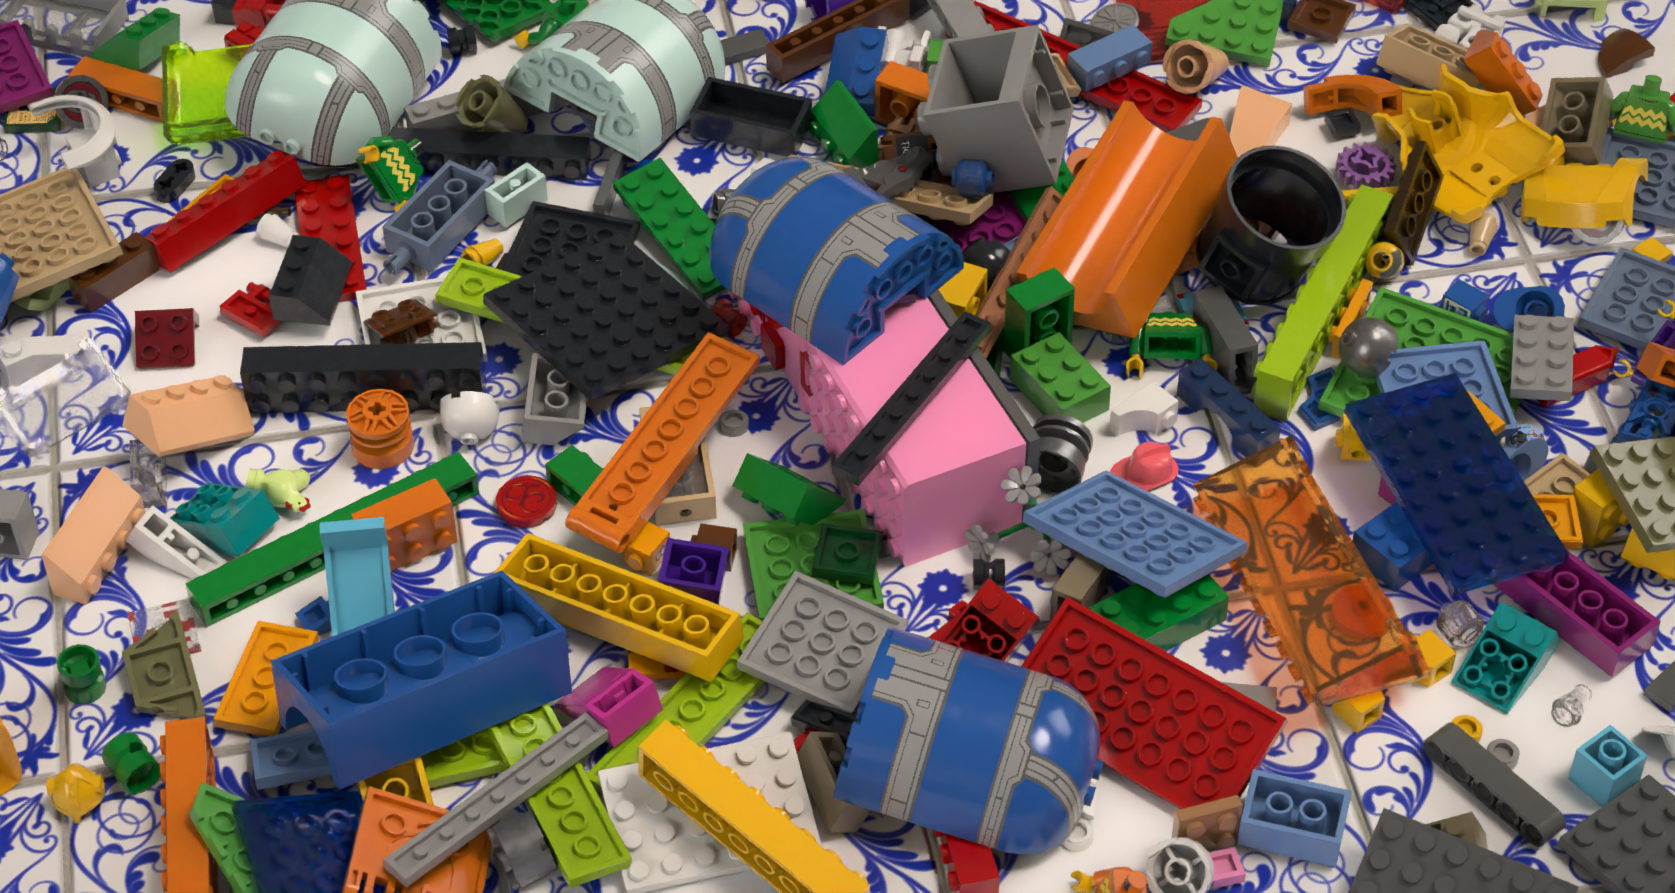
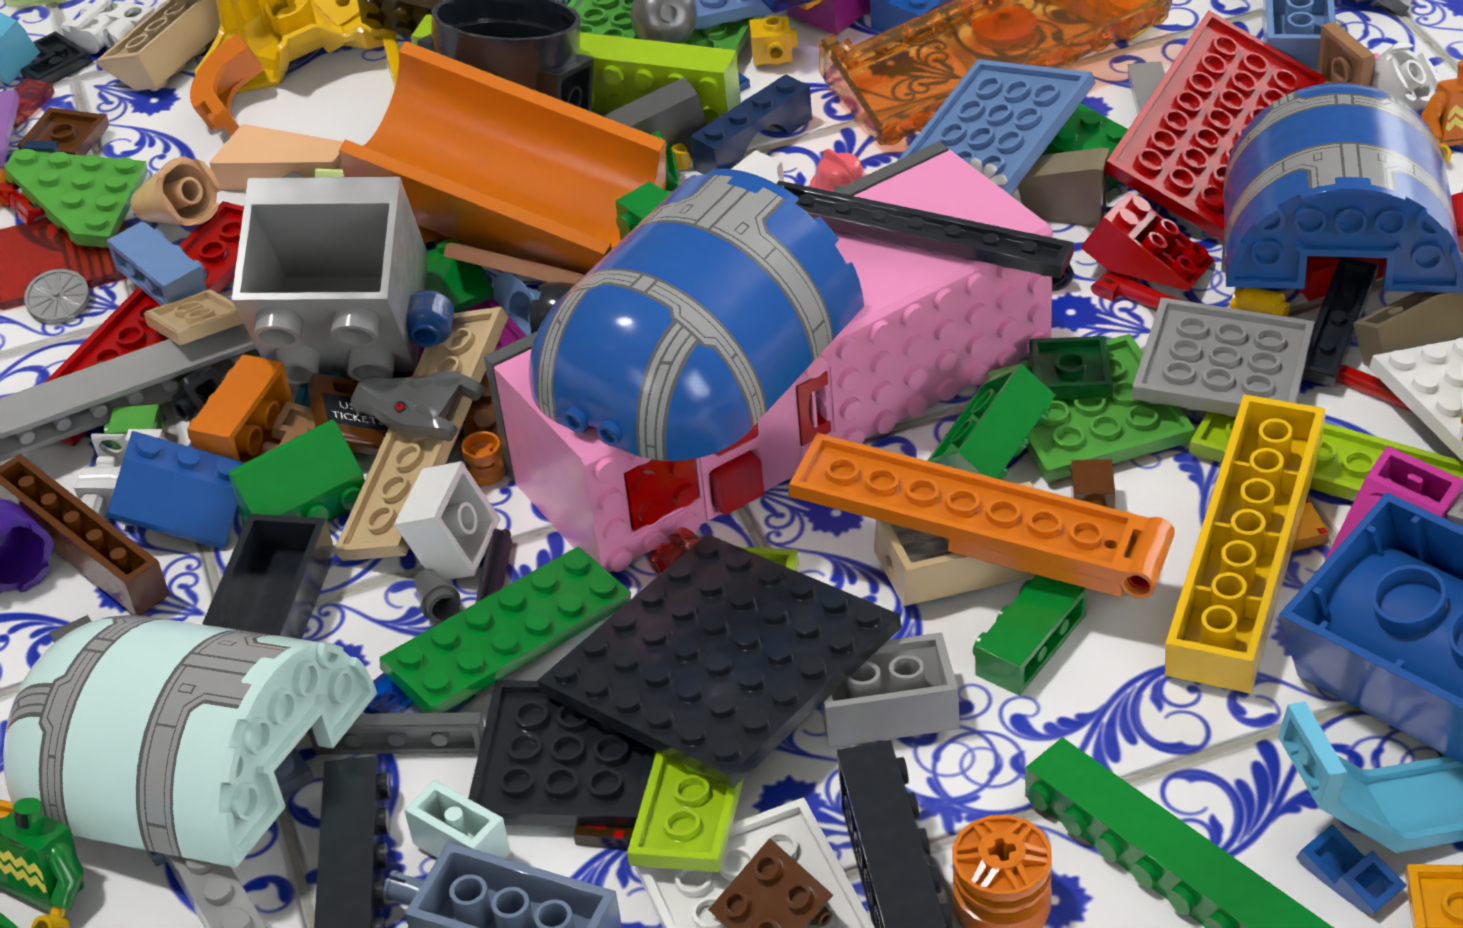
camera: 95 degrees left, 5 degrees down
orange brick [351,478,458,572] -> none
white cylinder [440,391,500,445] -> none
olive cone [456,75,528,133] -> none
yellow cone [461,238,503,266] -> none
red tile [496,475,557,528] -> none
dark purple brick [658,538,729,605] -> none
light grey tile [719,409,749,437] -> none
dark grey plate [1059,18,1115,47] -> none
black plate [1324,108,1361,138] -> none
medium lavender gear [1335,142,1397,189] -> none

